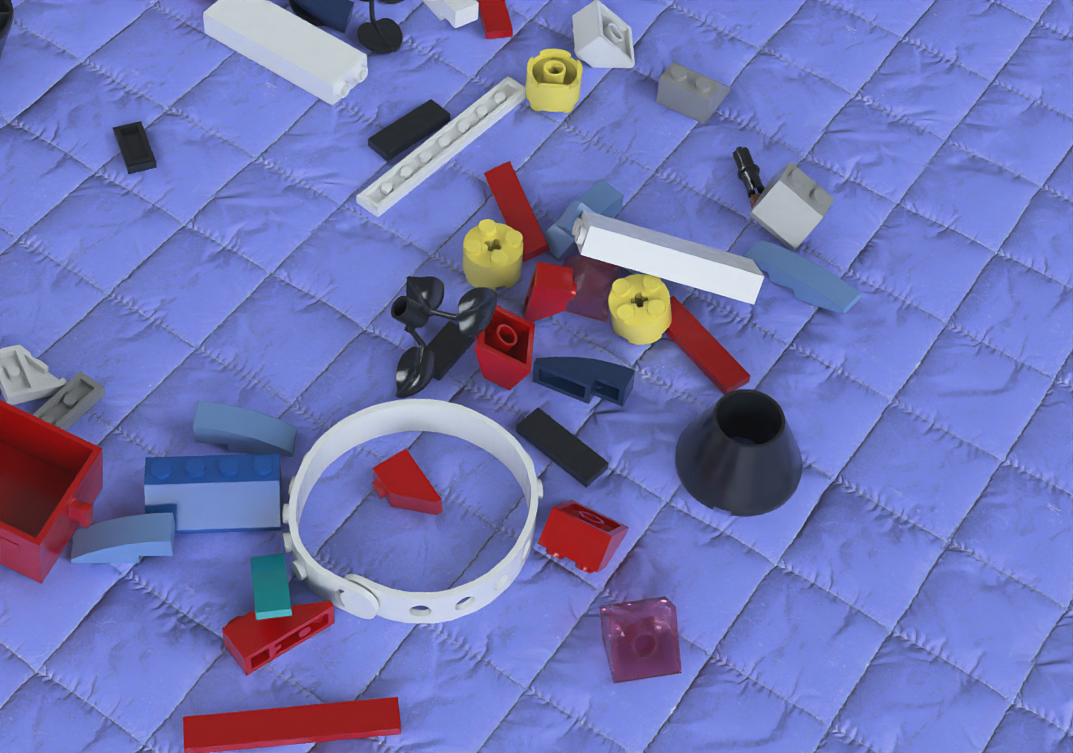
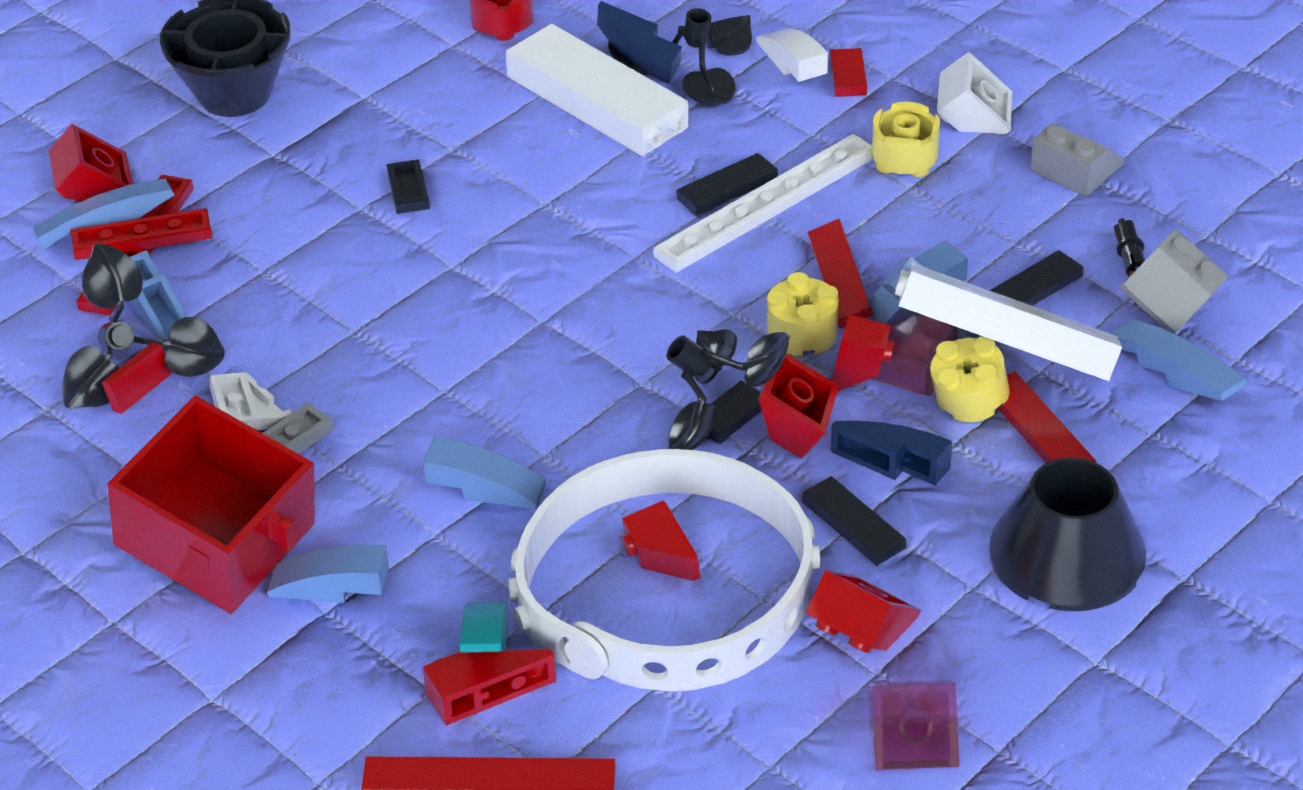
camera: 15 degrees right, 10 degrees down
slope [144,453,281,534] -> none
none -> black tile [989,250,1084,306]

